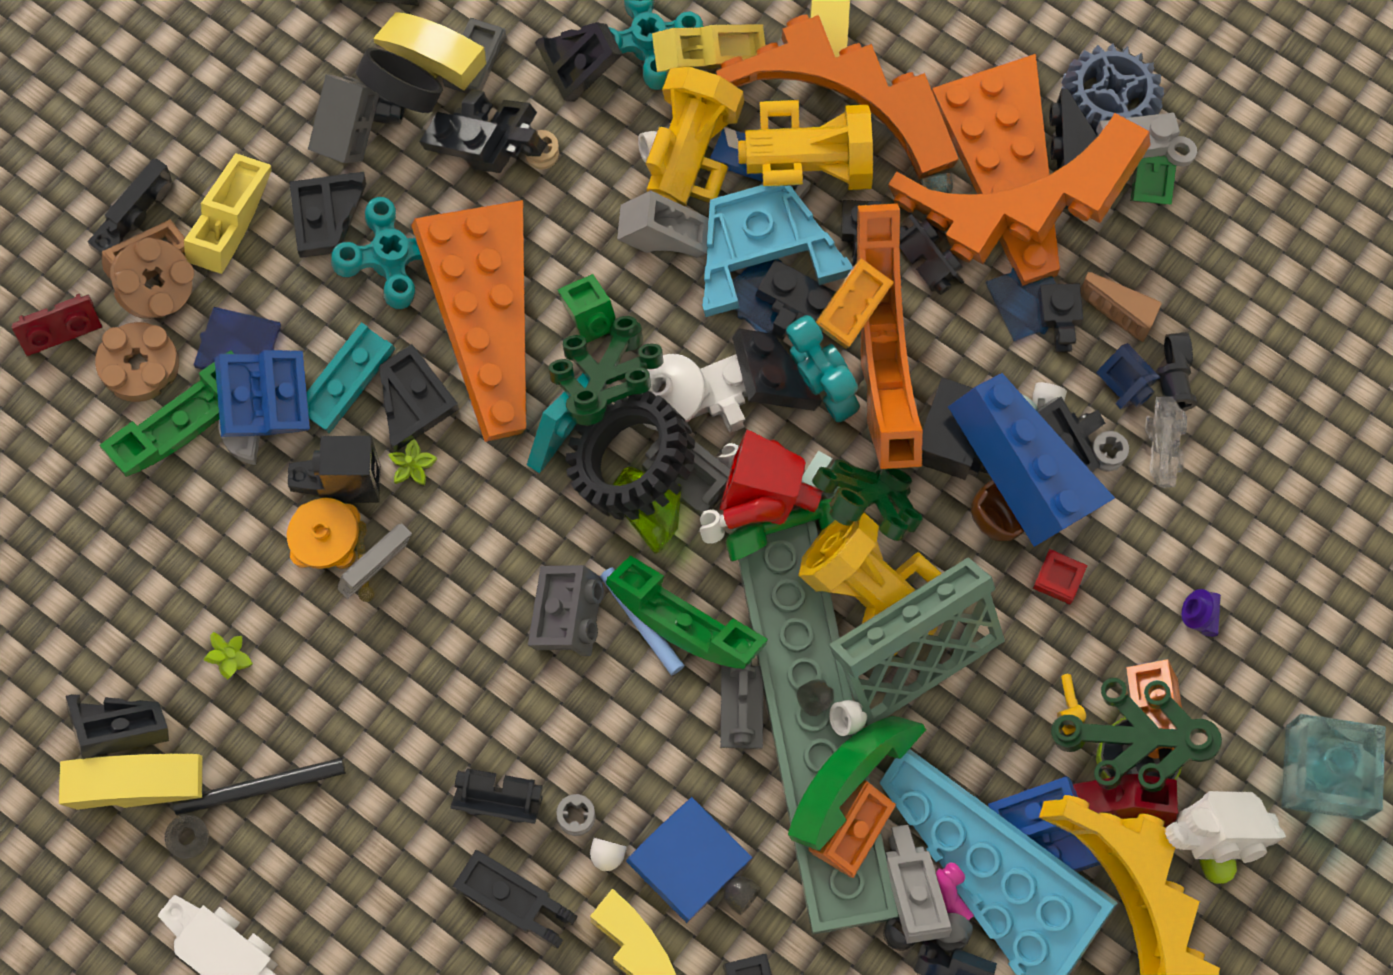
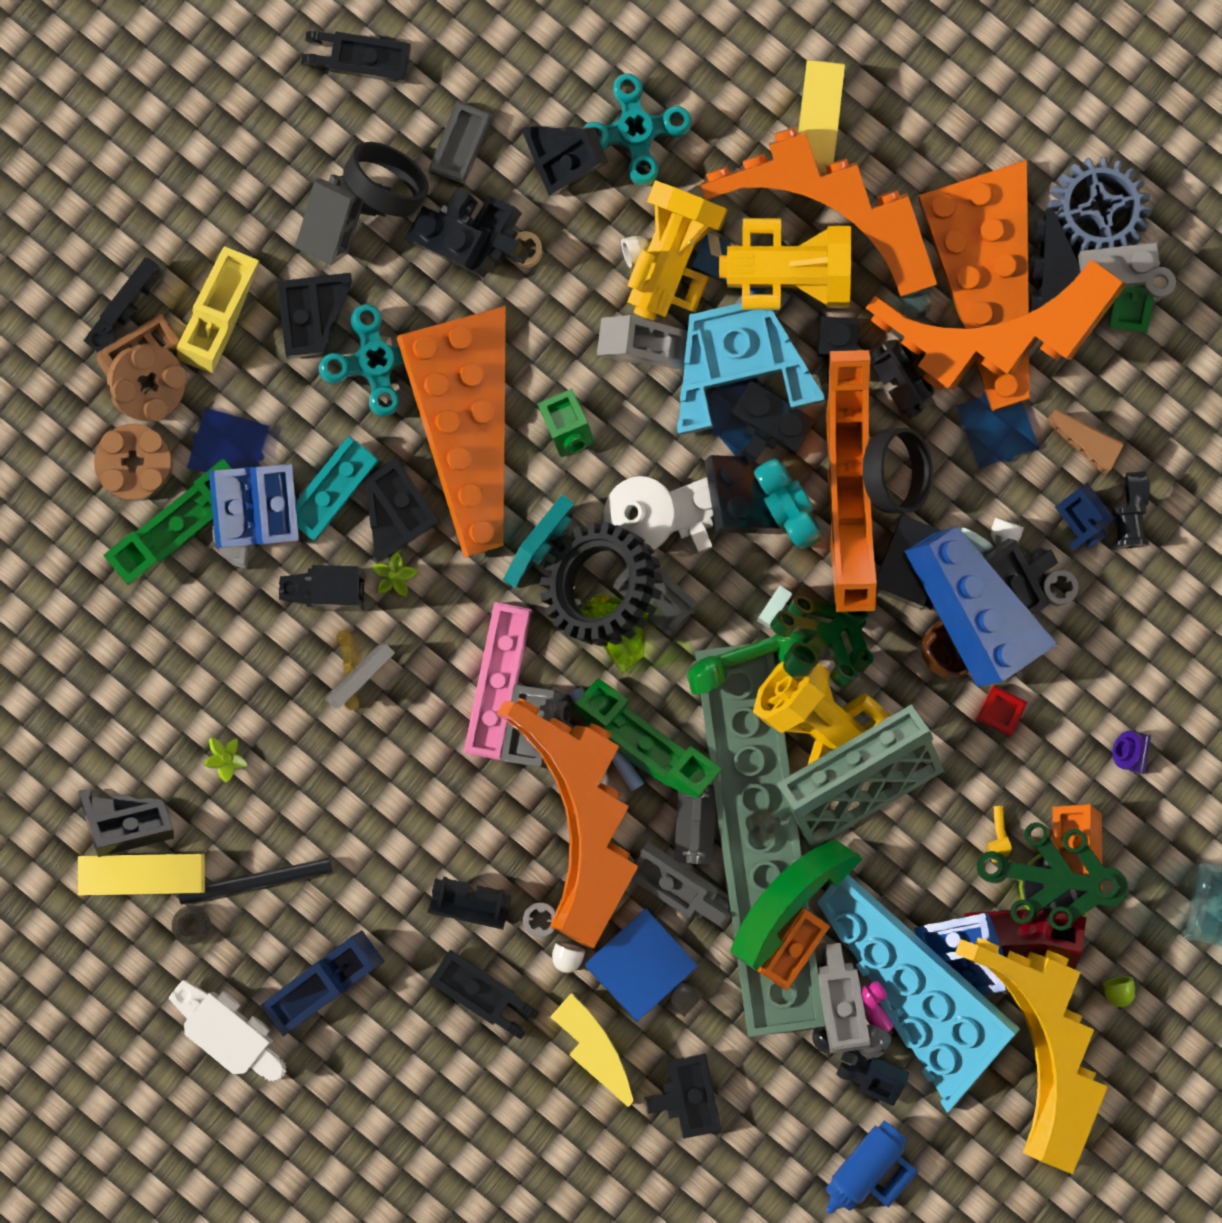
camera: 10 degrees right, 15 degrees up
dark red hinge [11,293,103,356] -> none
light orange piece [287,498,361,569] -> none
light yellow slope [373,12,486,90] -> none
dark green plant [549,316,664,425] -> none
light yellow slope [652,24,765,72] -> none
red torso [700,430,823,543] -> none
light orange plate [816,258,893,349] -> none
white hinge [830,700,867,736] -> none
black plate [1038,283,1084,352] -> none
clear hinge [1145,397,1187,488] -> none
white hinge [1165,791,1286,863] -> none
none -> dark blue slope [261,930,385,1036]
none -> bright pink tile [463,602,533,760]
none -> orange arch [497,698,638,949]
none -> dark grey hinge [631,842,731,926]
none -> black tyre [863,428,933,513]

